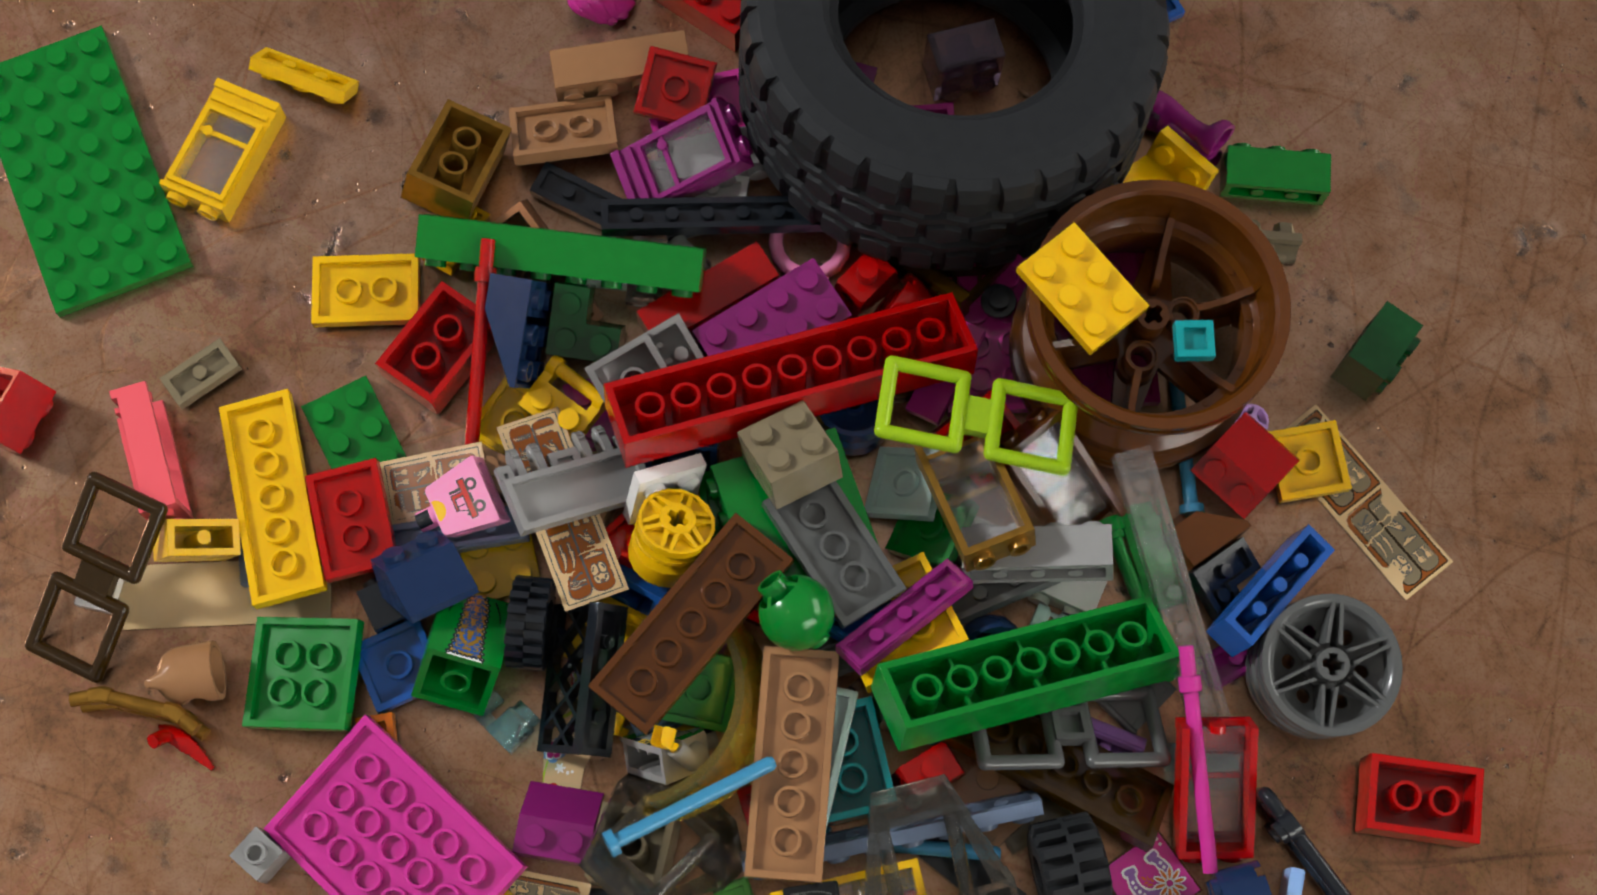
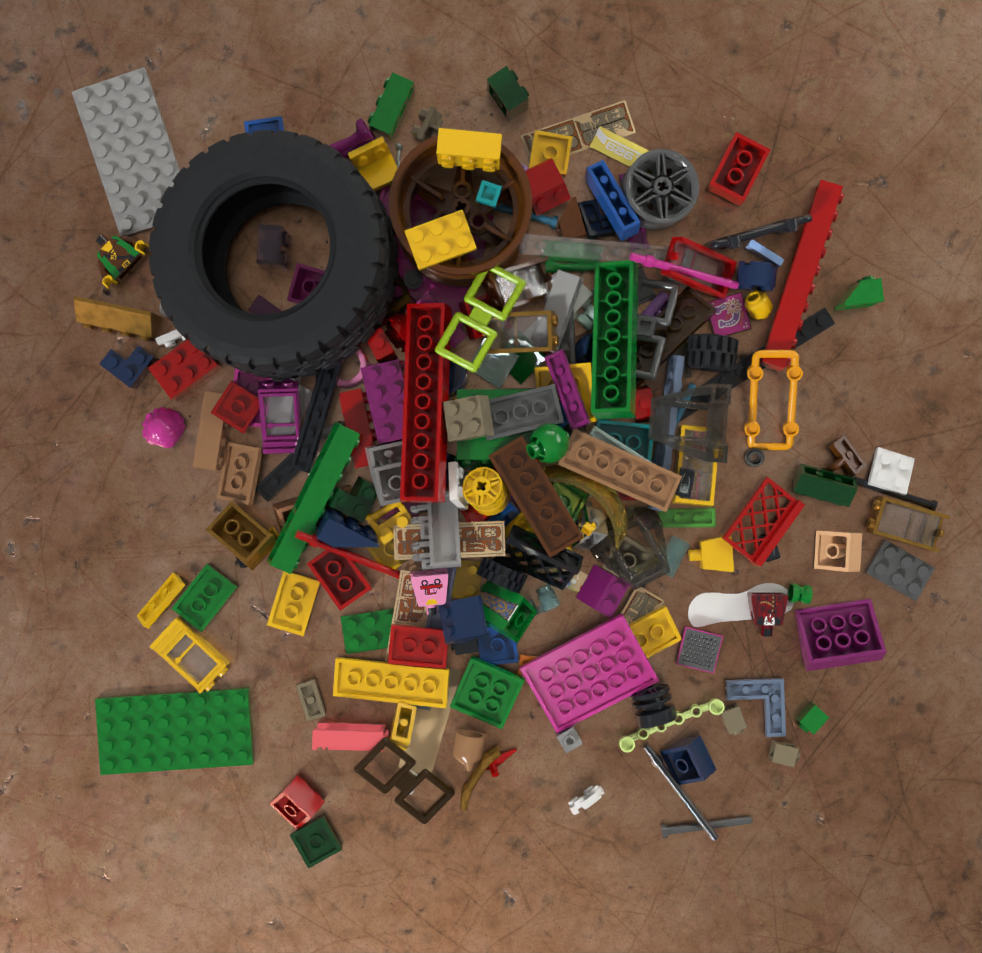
camera: 70 degrees left, 15 degrees up
dark azure bar [601,757,777,858] -> none
none -> green plate [171,563,238,632]
none -> yellow brick [436,128,502,172]
none -> light yellow sticker [590,126,652,175]

